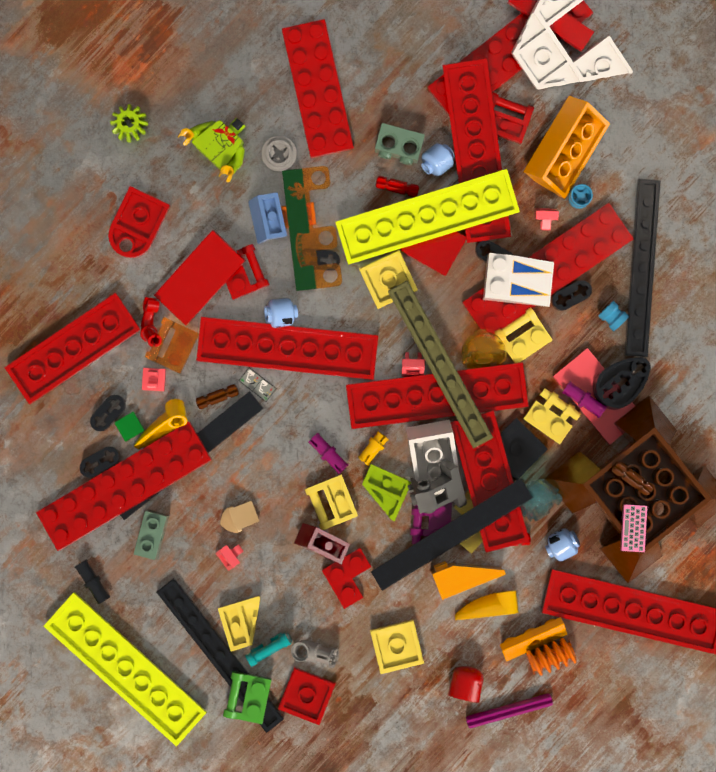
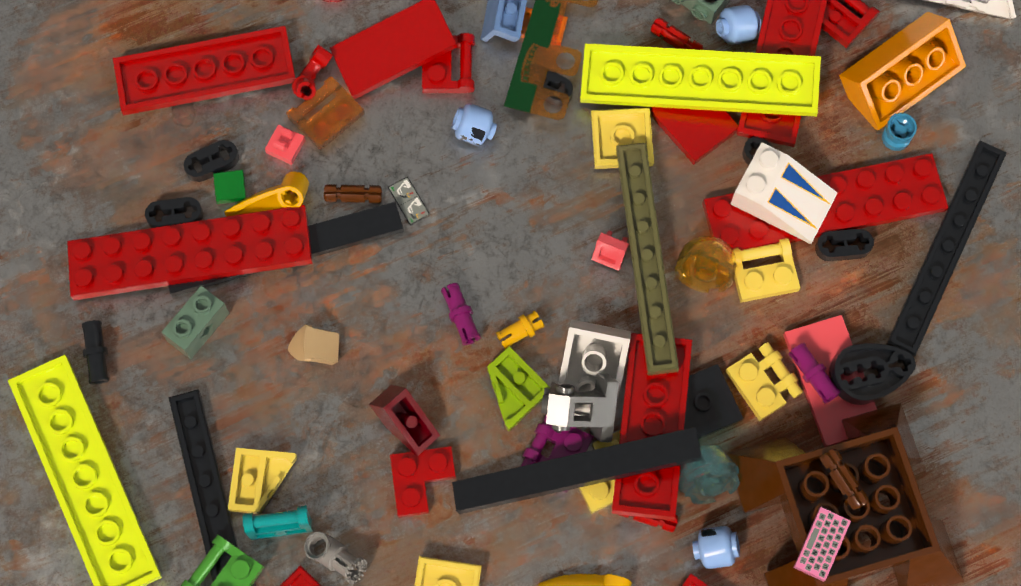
camera: 25 degrees right, 15 degrees down
red plate [196,317,378,380] -> none
coral tile [215,544,244,571] -> none
light yellow plate [304,474,358,530] -> none
red plate [346,362,529,429] -> none
light orange slope [431,561,506,600] -> none
coral tile [534,208,559,230] -> none
dark azure wheel [598,300,629,332] -> none

